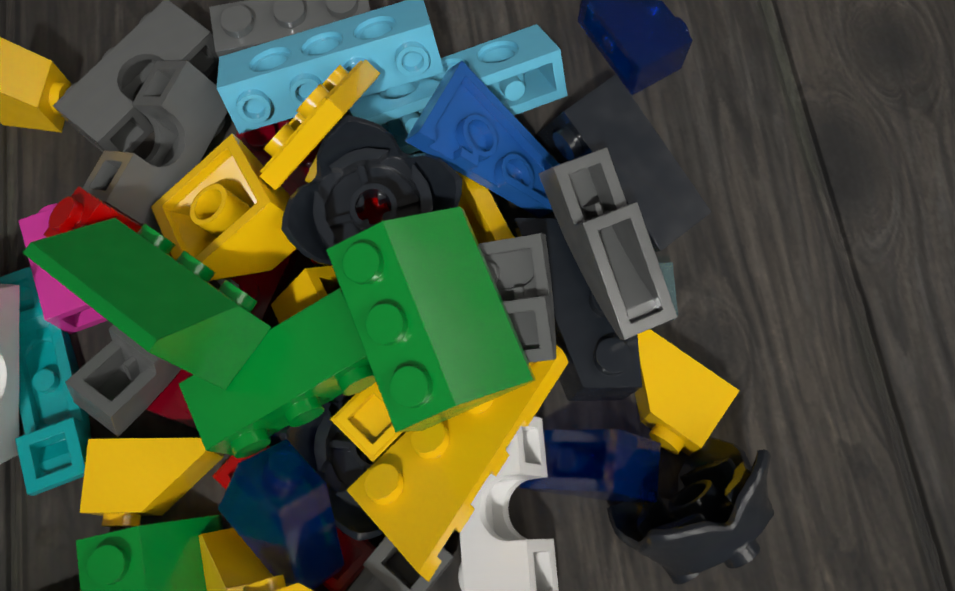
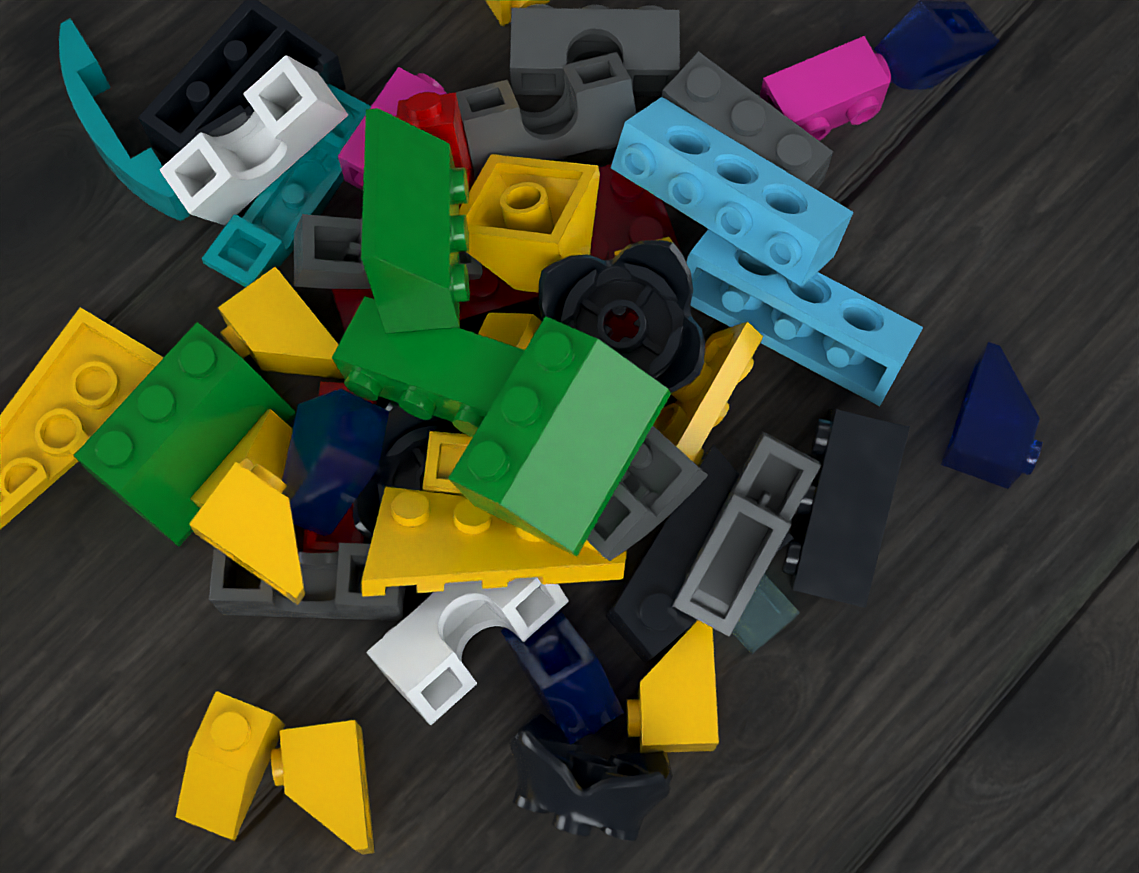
camera: 50 degrees right, 0 degrees up
yellow tile [259,59,380,190] -> none
blue wing [405,61,560,218] -> none

